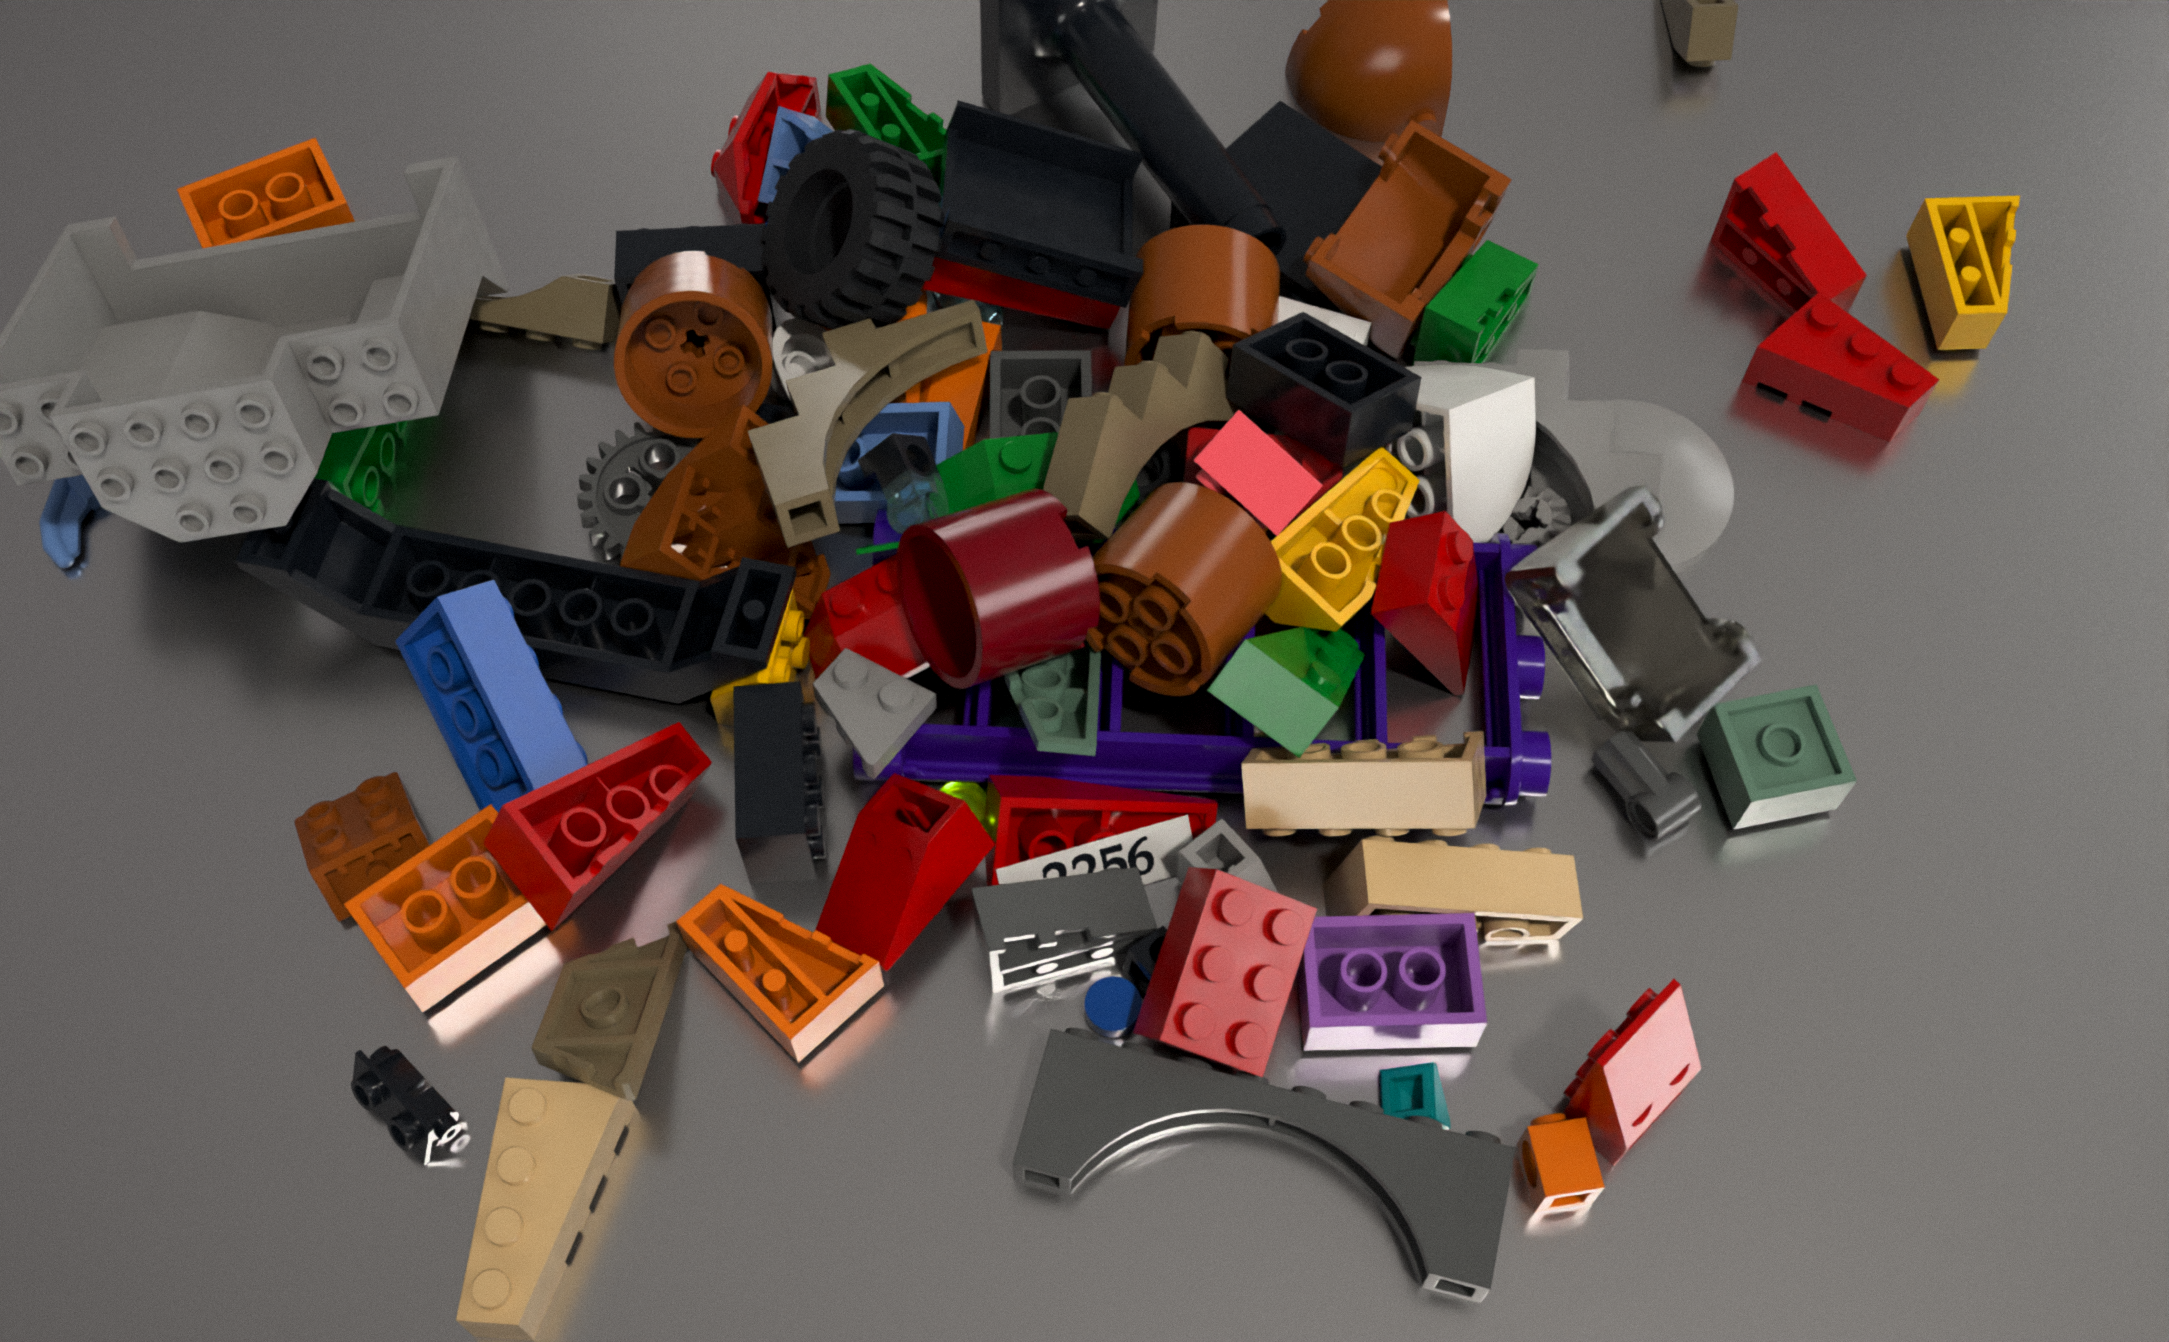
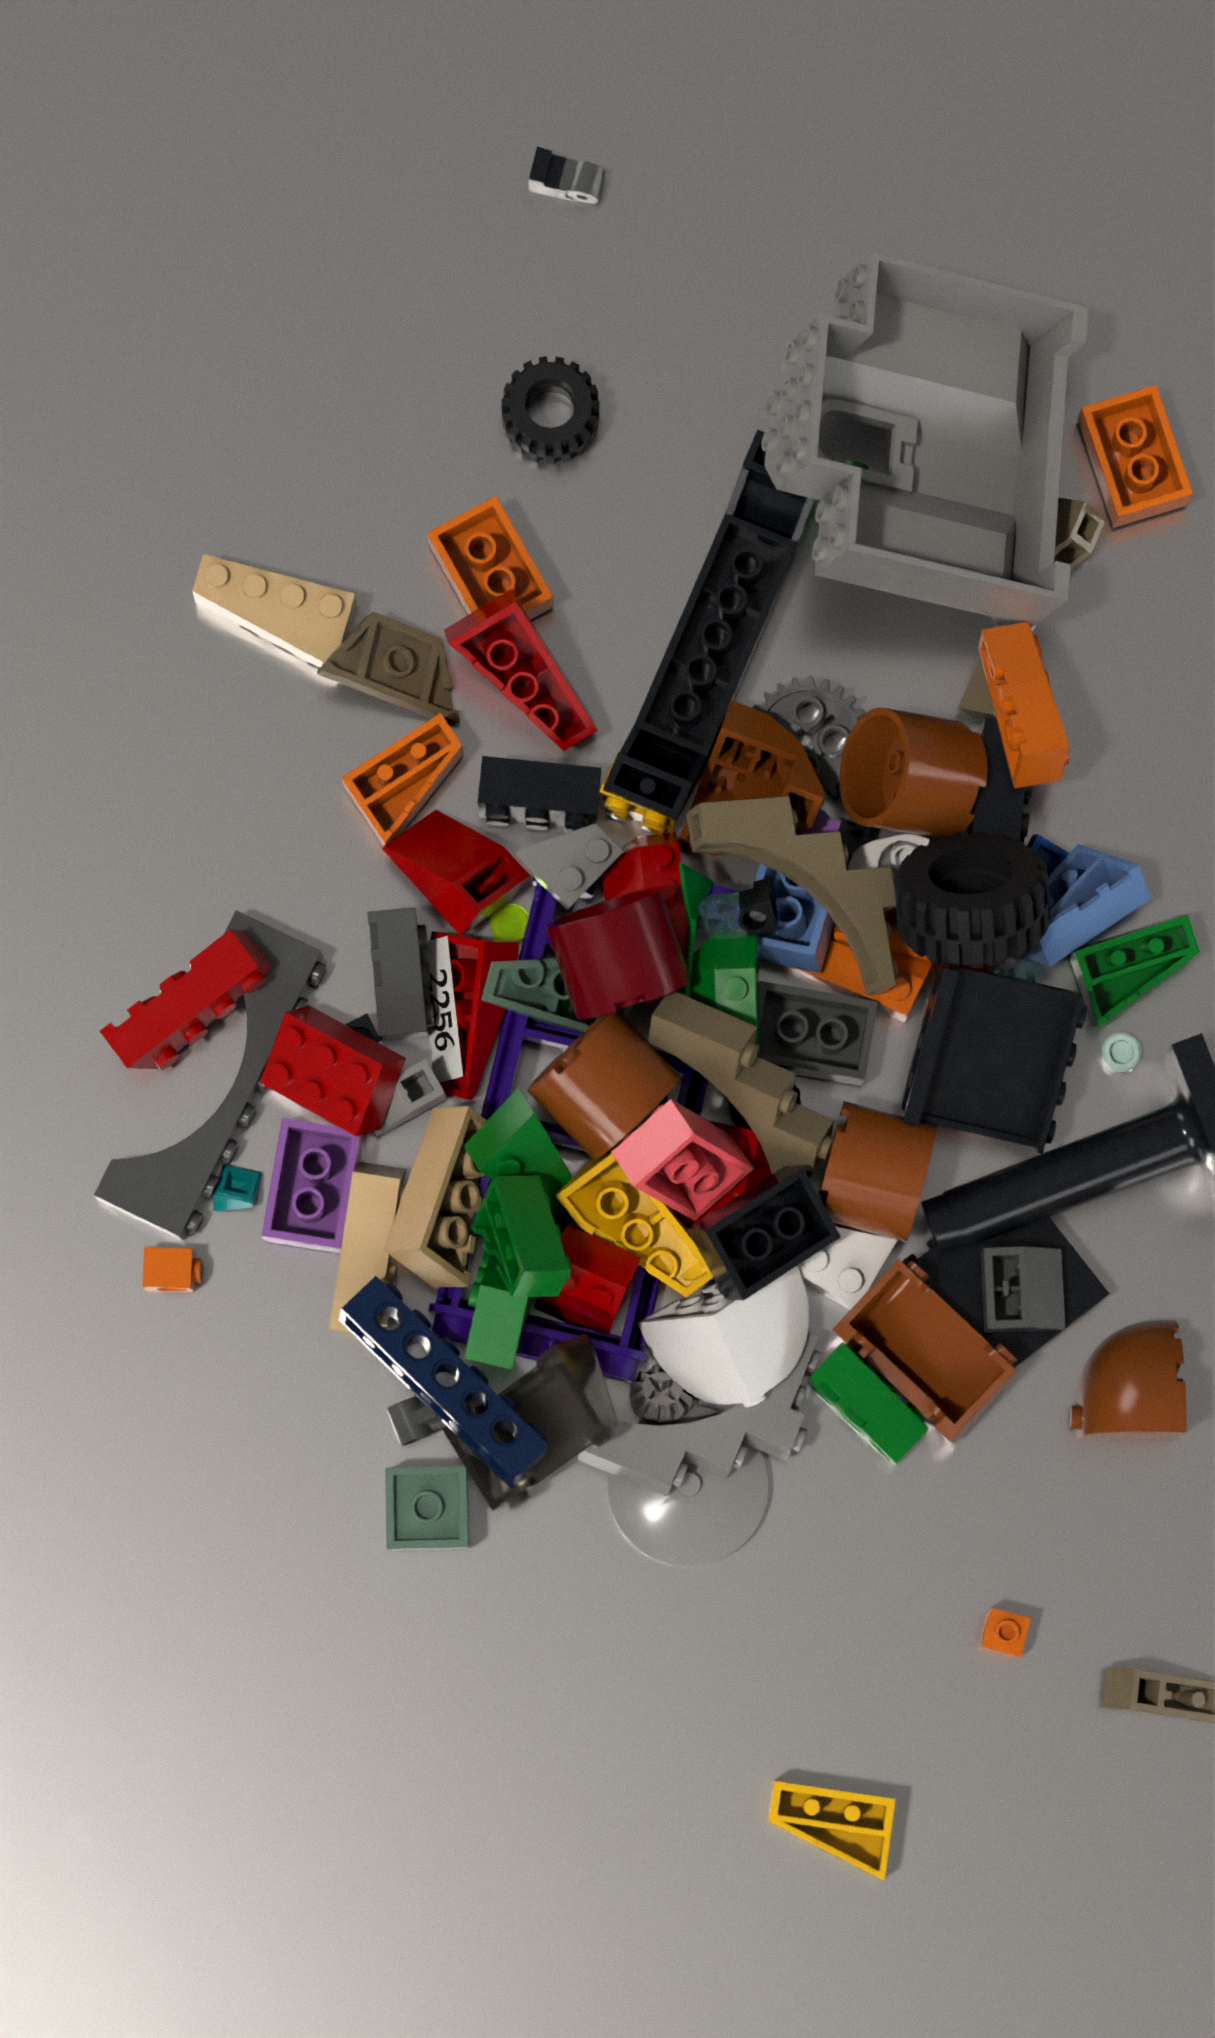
camera: 100 degrees right, 20 degrees up
dark orange bracket [294,772,431,922] -> none
black hinge [351,1046,461,1165] -> none
blue slope [395,580,588,813] -> none
red wedge [711,71,821,225] -> none
blue tile [1084,976,1142,1038] -> none
slope [1562,978,1702,1166] -> none
red wedge [1710,152,1867,315] -> none
red wedge [1741,292,1940,442] -> none
none -> red wedge [99,929,273,1070]
none -> dark blue brick [338,1276,549,1488]
none -> green wedge [464,1252,533,1370]
none -> green wedge [471,1175,571,1297]
none -> black tyre [501,356,599,463]
none -> orange wedge [978,622,1070,789]
none -> orange brick [978,1608,1031,1659]
none -> dark grey slope [980,1246,1065,1333]

